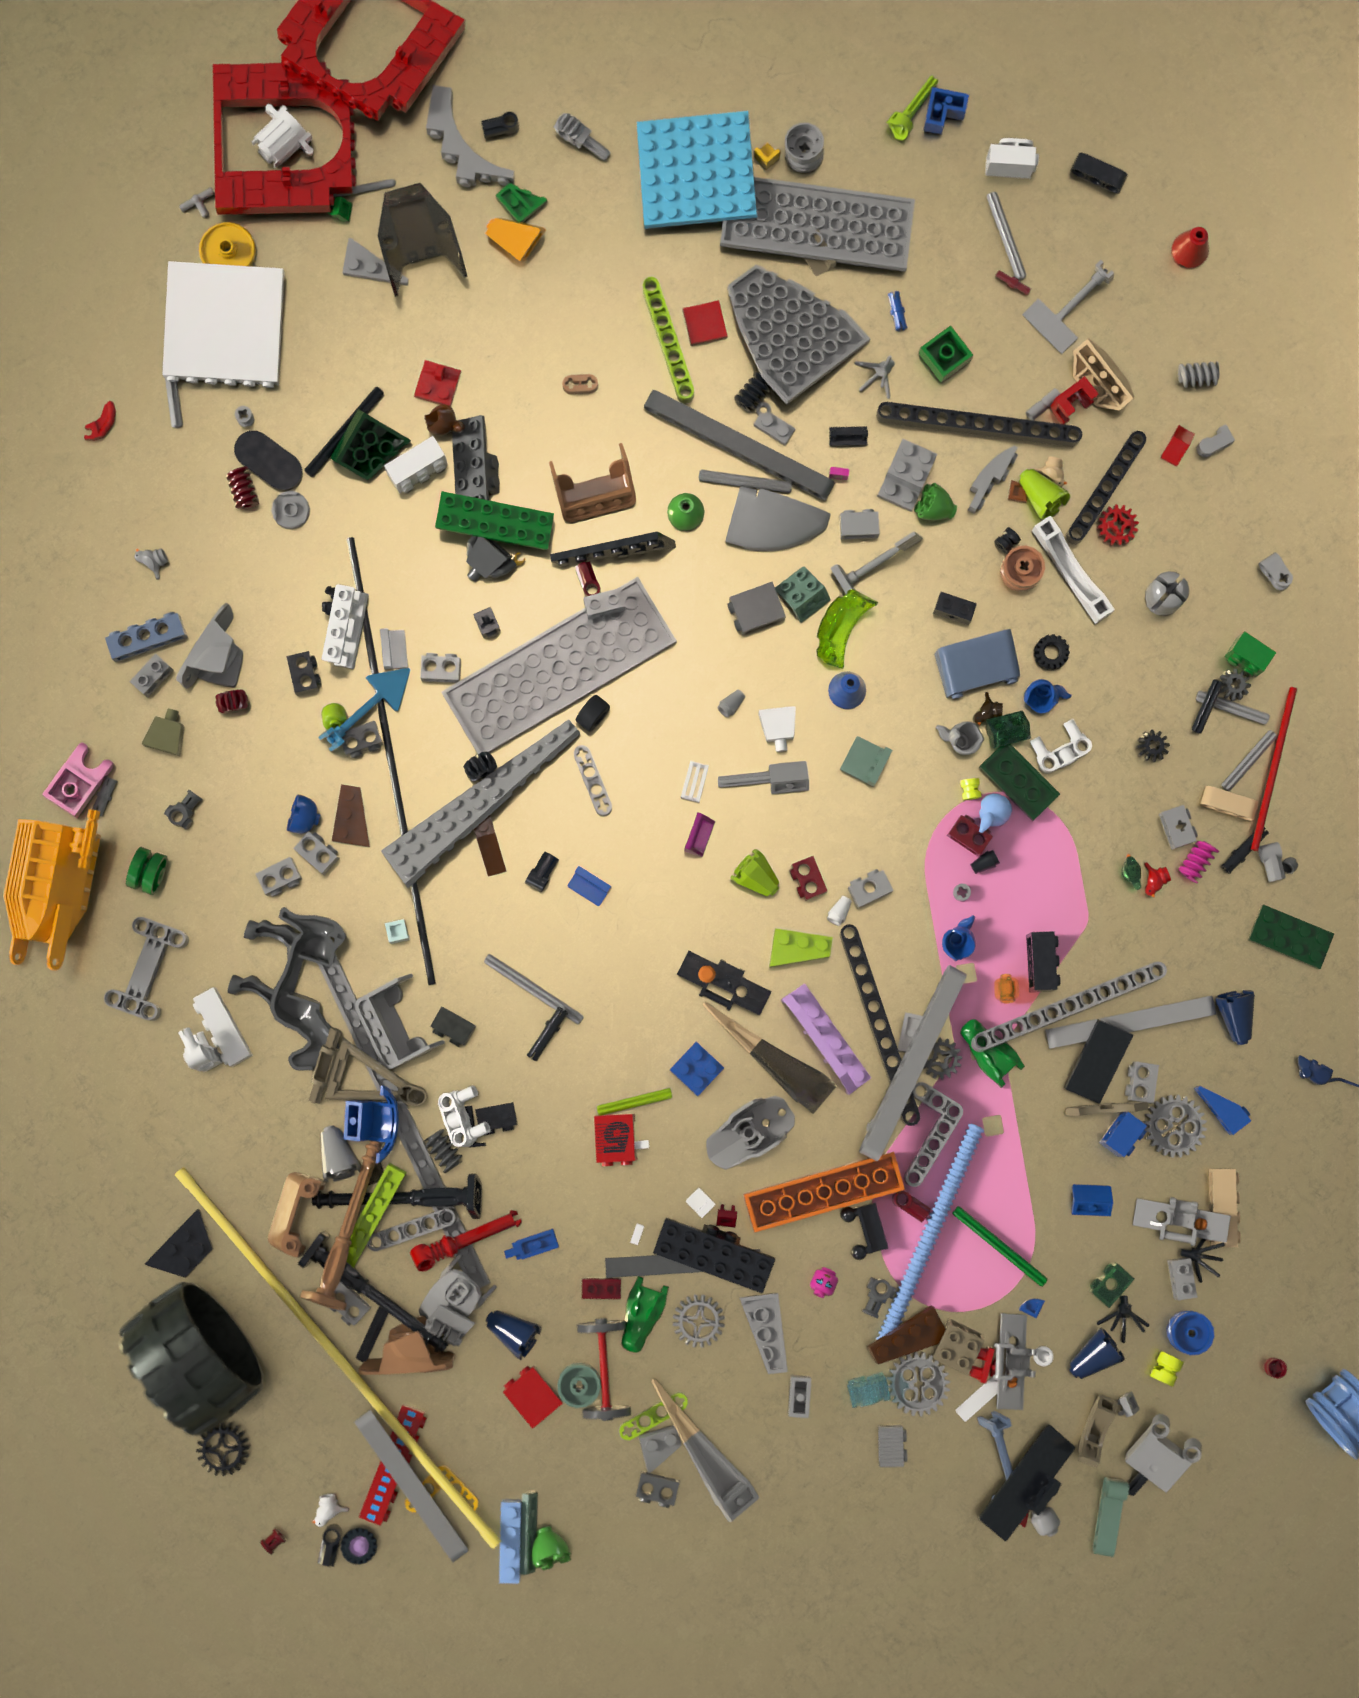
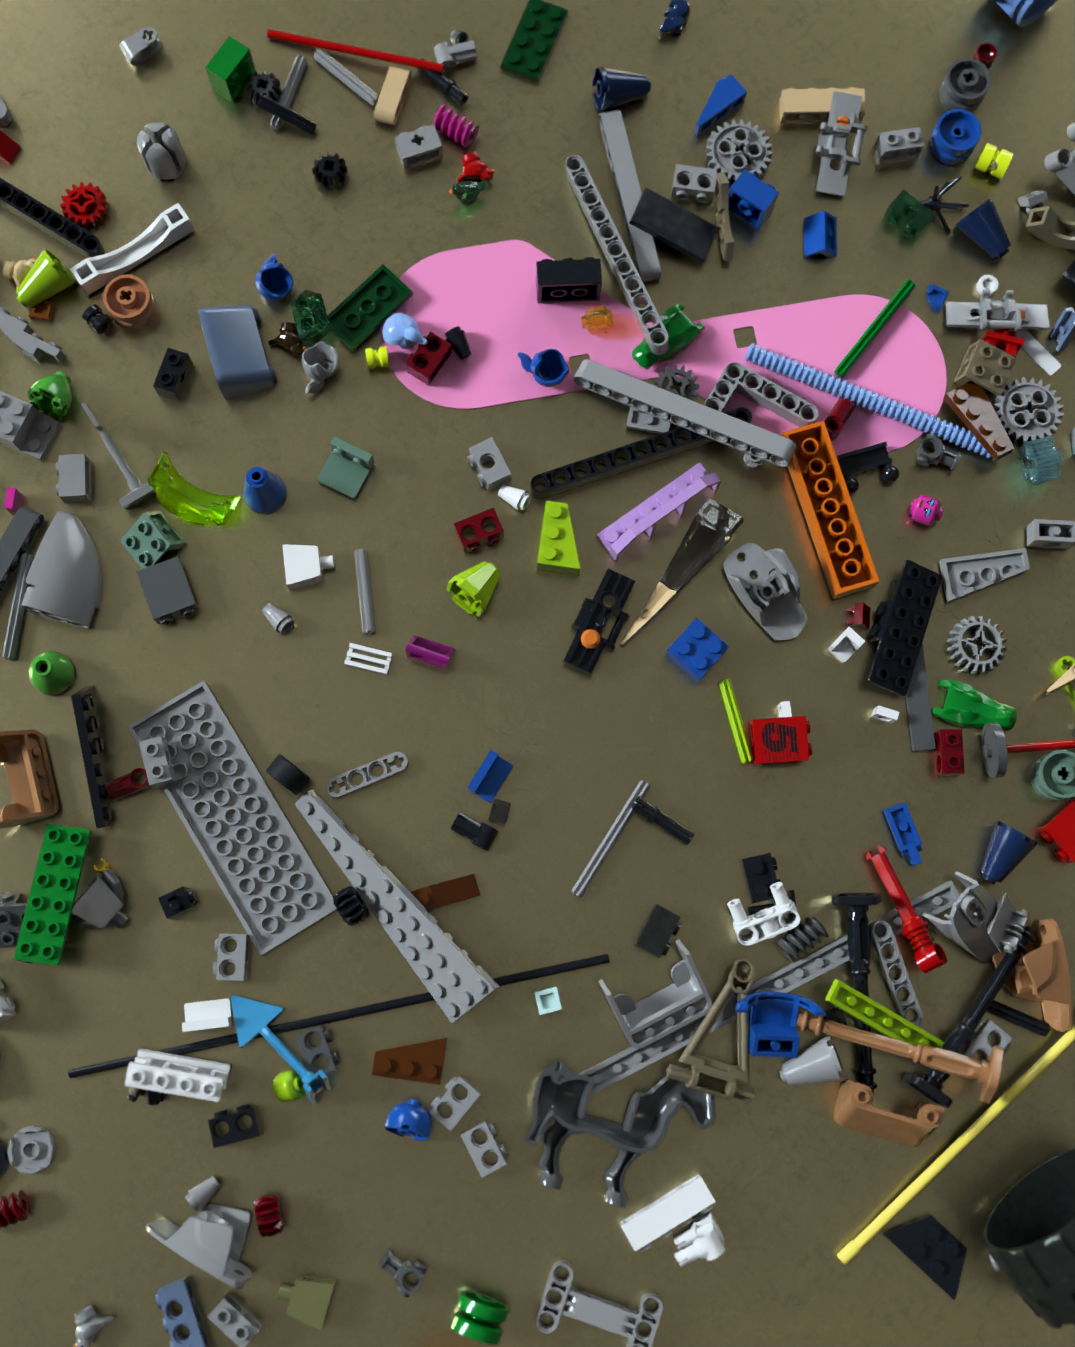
camera: 90 degrees left, 5 degrees down
light grey panel [769,761,809,794] -> none
light grey bush [953,883,971,901] -> none
white piece [1030,719,1092,774] -> none
black tyre [1034,634,1070,670] -> none
black plant [1181,1238,1225,1283] -> none
none -> light grey cone [185,1176,221,1212]
none -> clear smoke slope [488,799,511,826]
none -> dark grey wheel [939,58,991,112]

